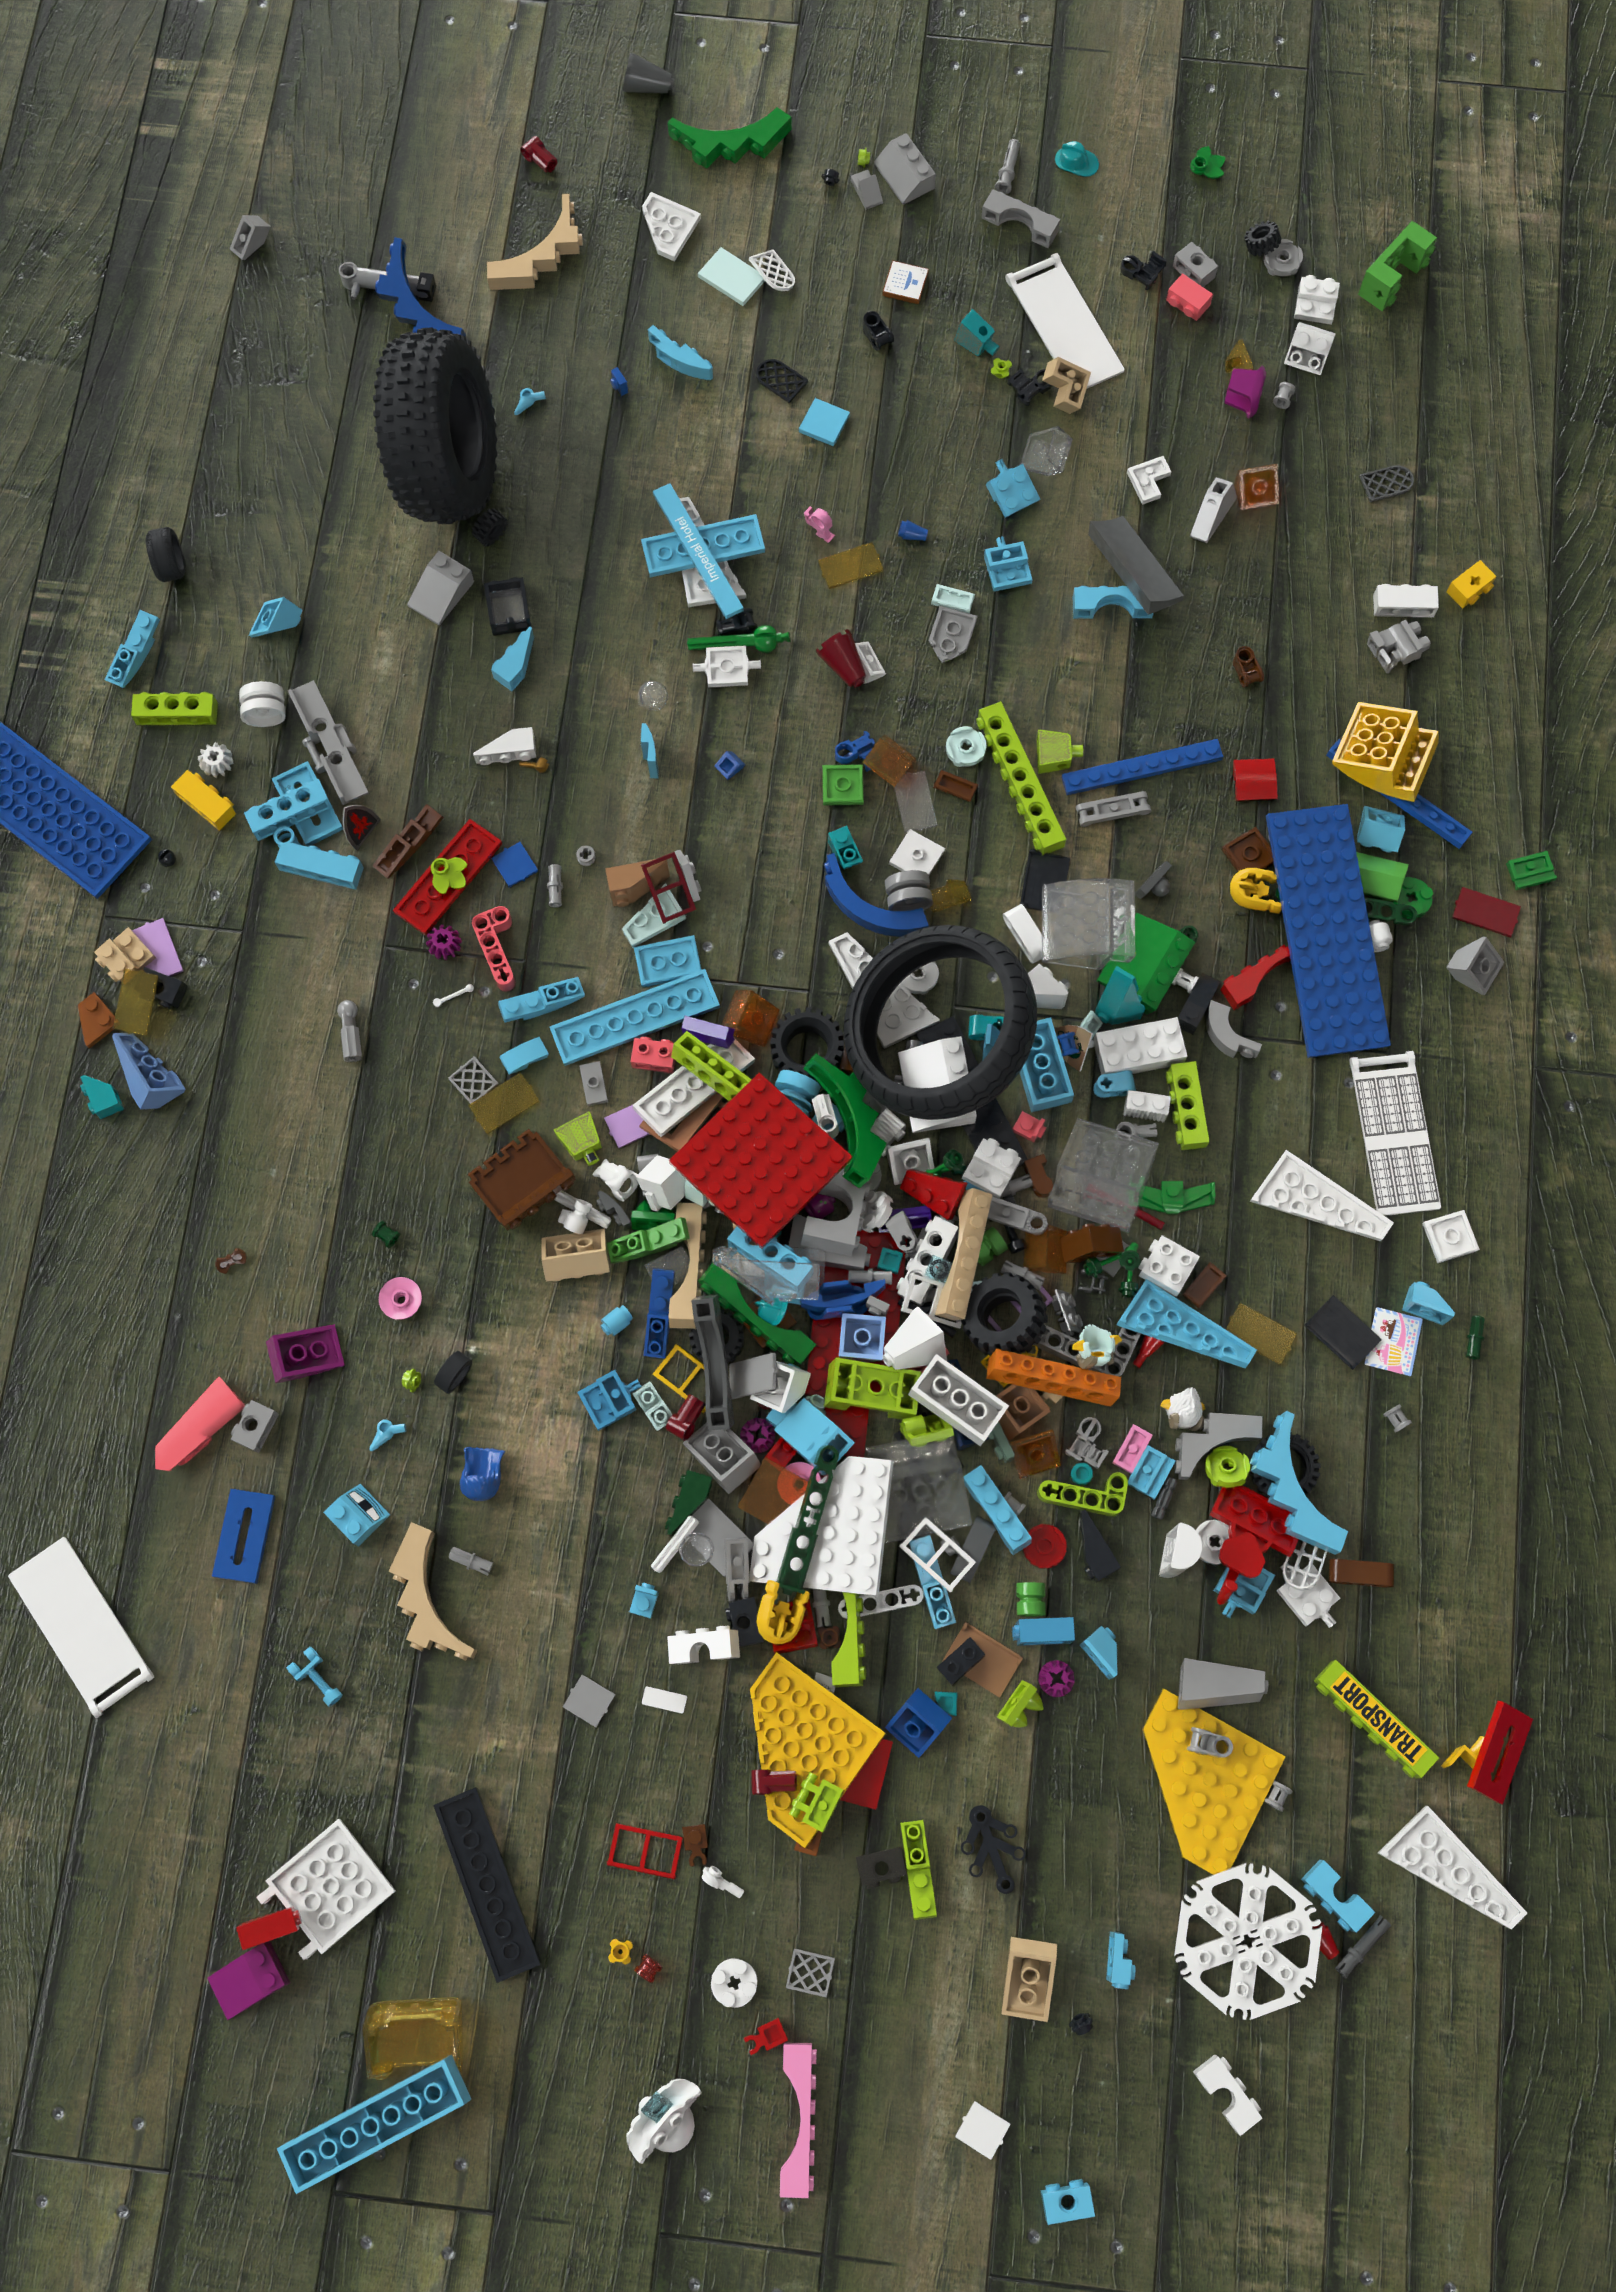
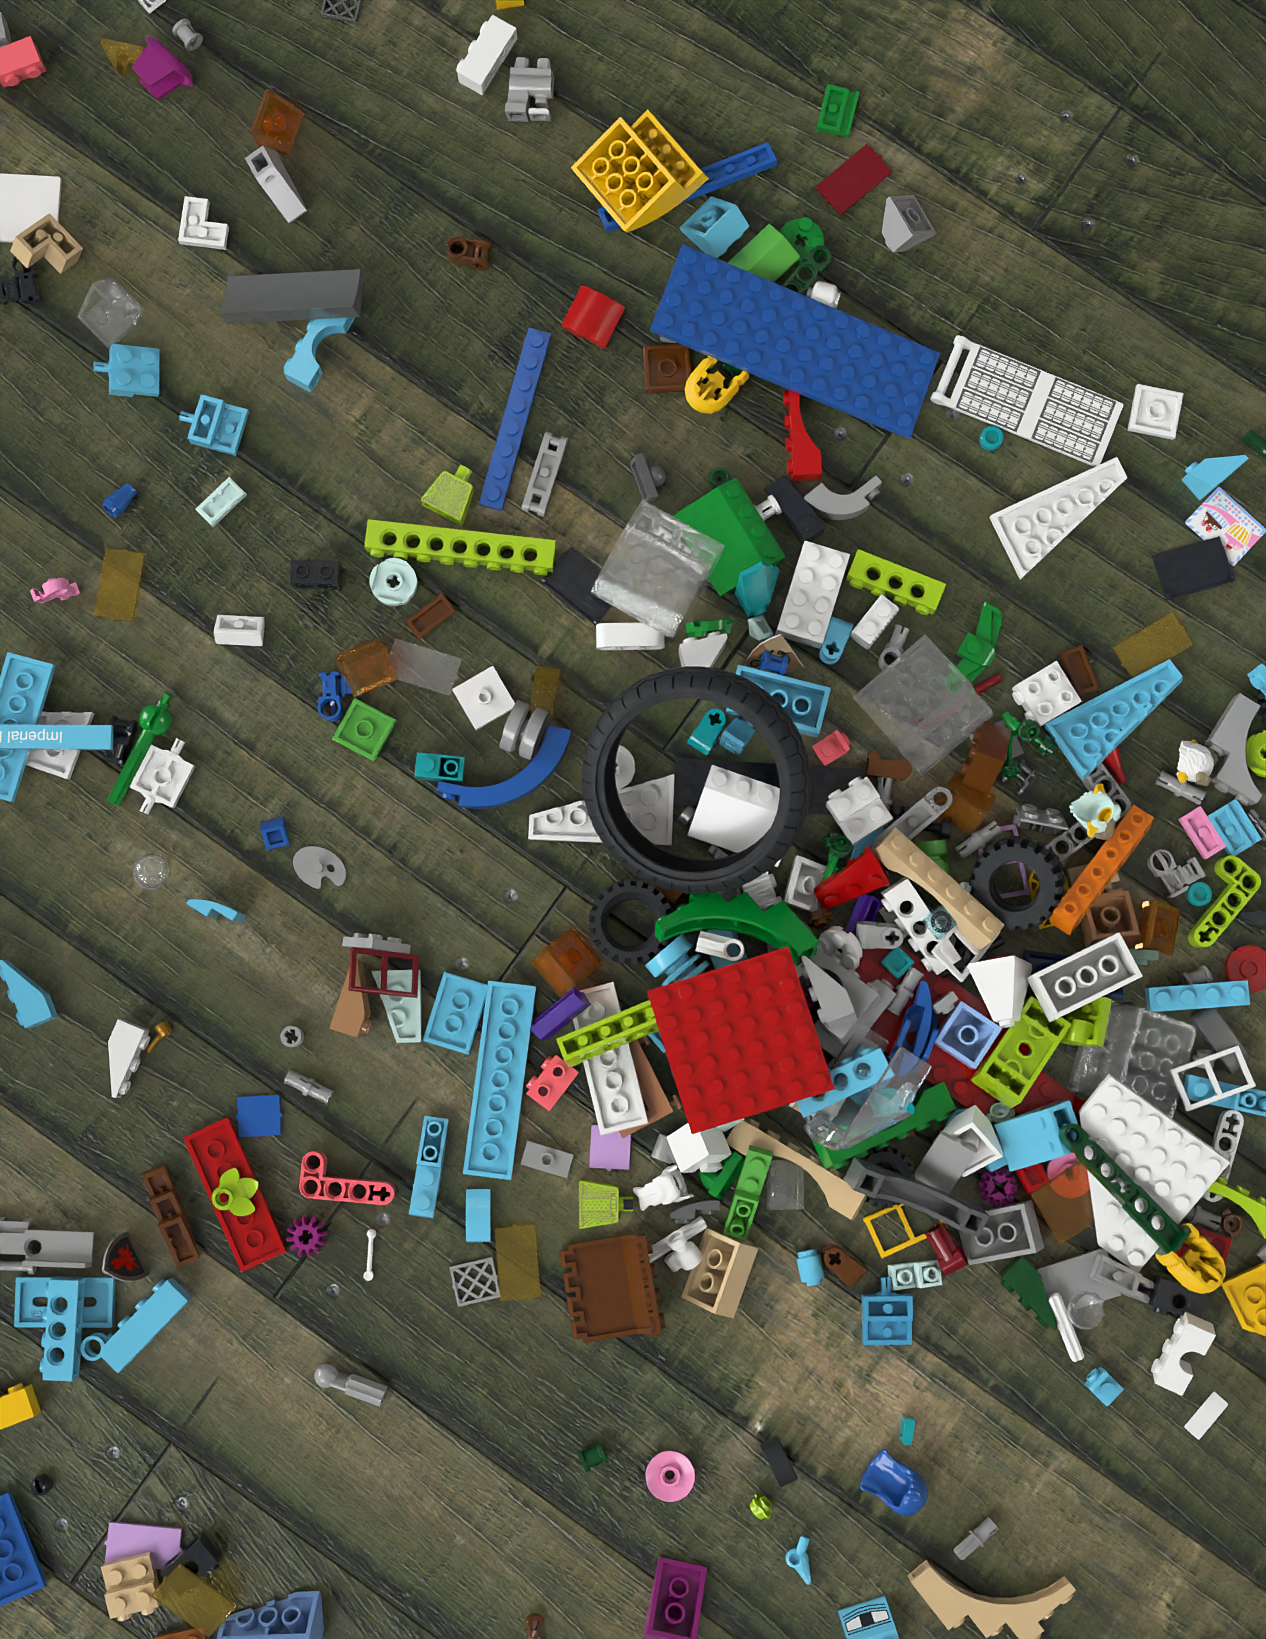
camera: 65 degrees left, 10 degrees up
light grey piece [563,1675,615,1727] -> none
blue slope [644,1268,675,1358] -> none
dark red cone [816,629,866,688] -> none
light grey tile [929,606,978,663] -> none
none -> black brick [290,559,342,590]
none -> light grey piece [293,846,346,889]
none -> green plate [685,618,733,637]
none -> light grey slope [800,955,857,1030]
none -> reddish brown plate [808,908,832,929]
none -> reddish brown piece [821,1244,868,1289]
none -> teal tile [899,1414,915,1445]
none -> teal tile [979,426,1004,451]
none -> light grey pin [1155,770,1206,805]

